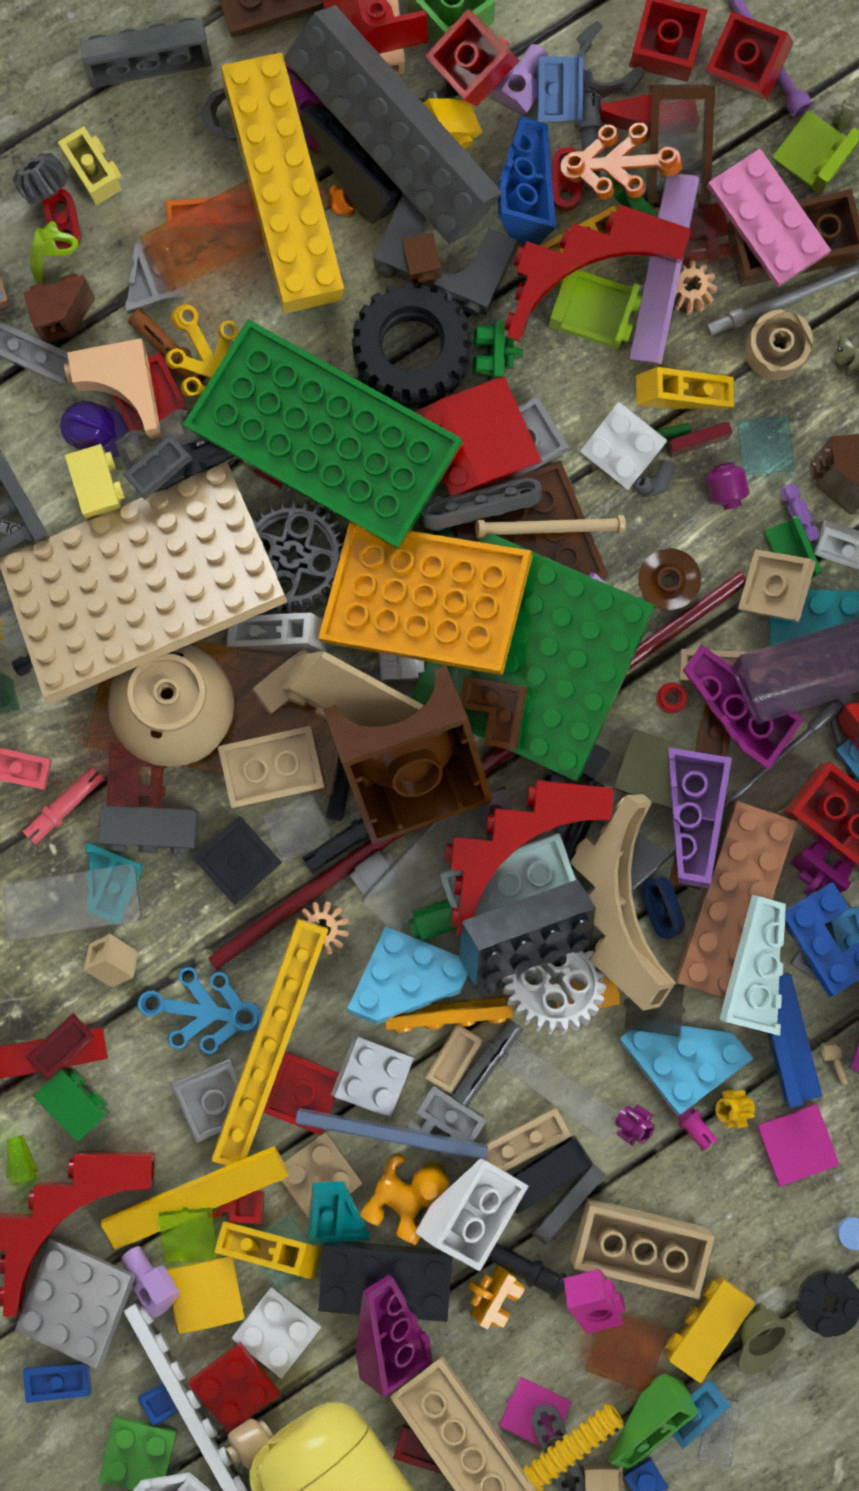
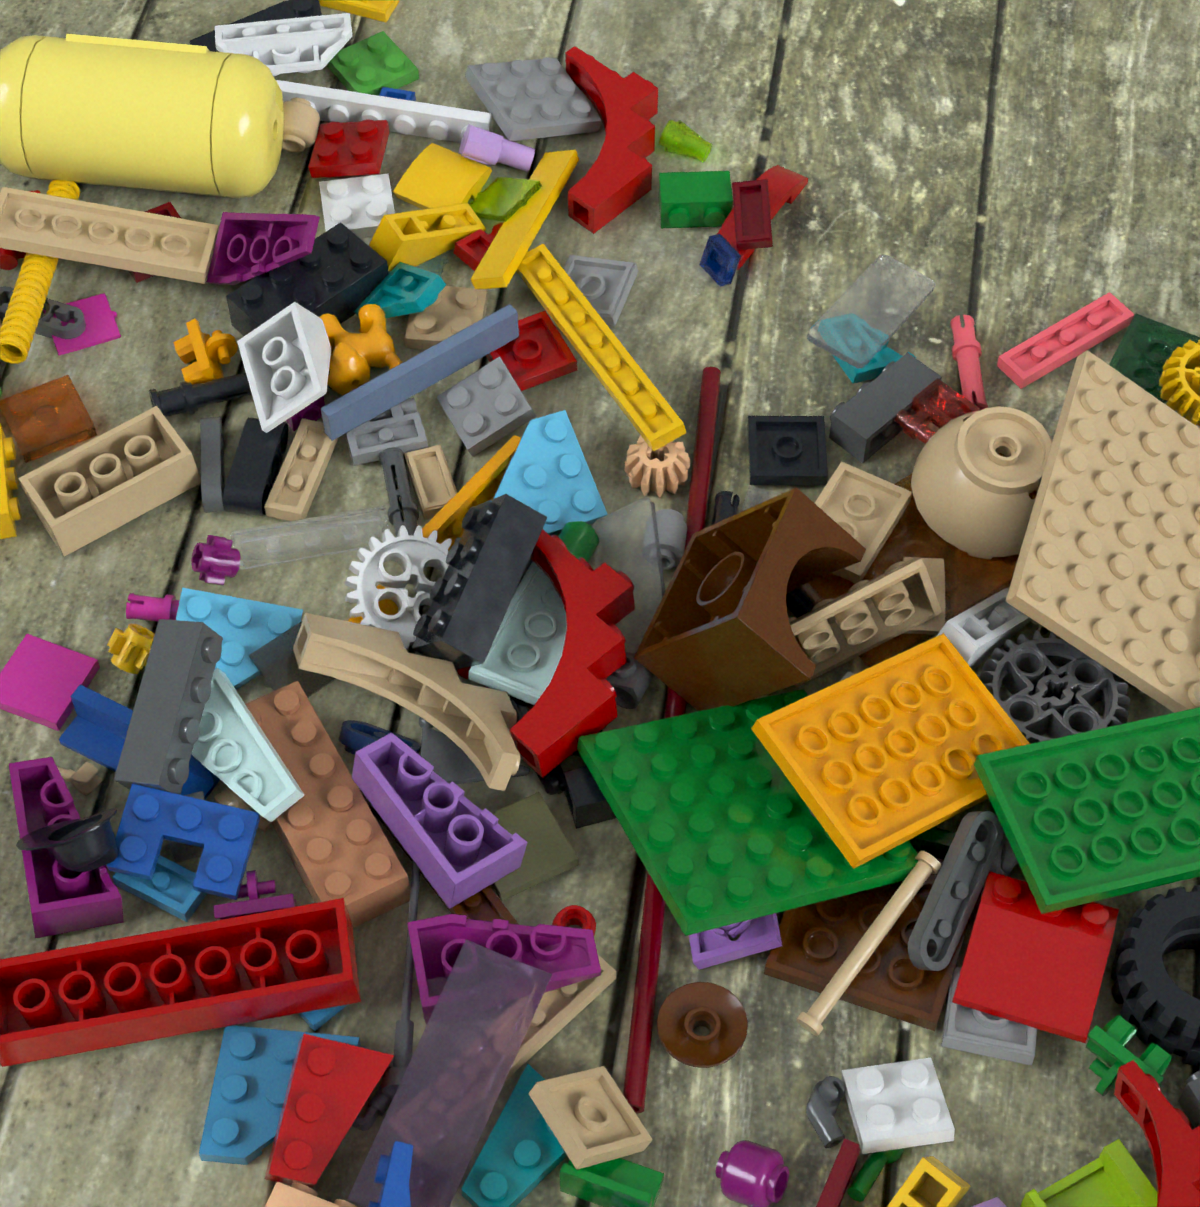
camera: 135 degrees right, 30 degrees down
blue plate [23,1361,92,1403] -> none
tan panel [84,934,138,987] -> none
dark azure plant [138,967,262,1054] -> none
reddish brown plate [460,676,528,750] -> none
dark pink brick [563,1269,626,1334] -> none
none -> dark grey brick [114,619,223,794]
none -> clear blue plate [699,234,741,287]

